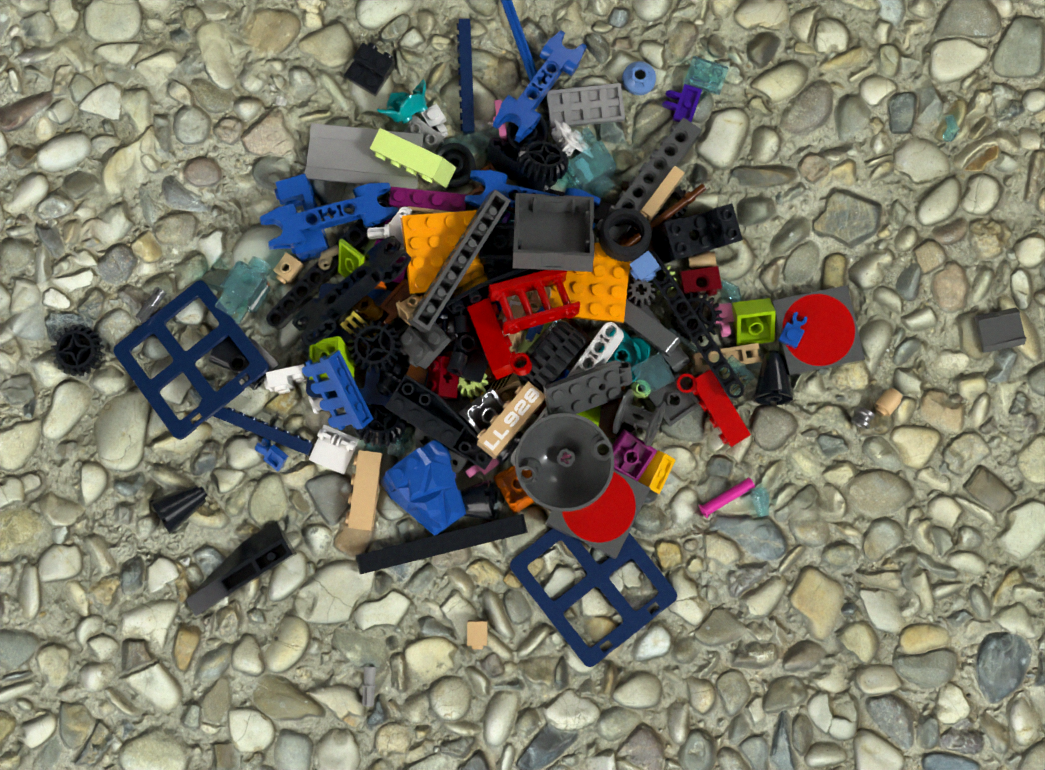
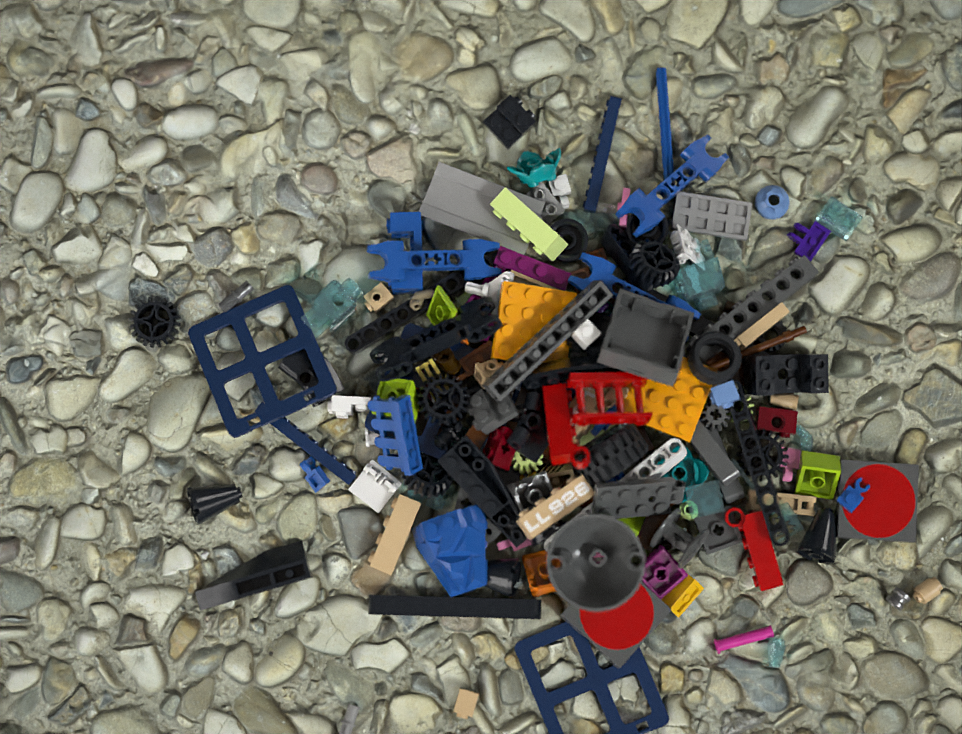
camera: 15 degrees right, 0 degrees up
none -> white brick [571,319,601,350]

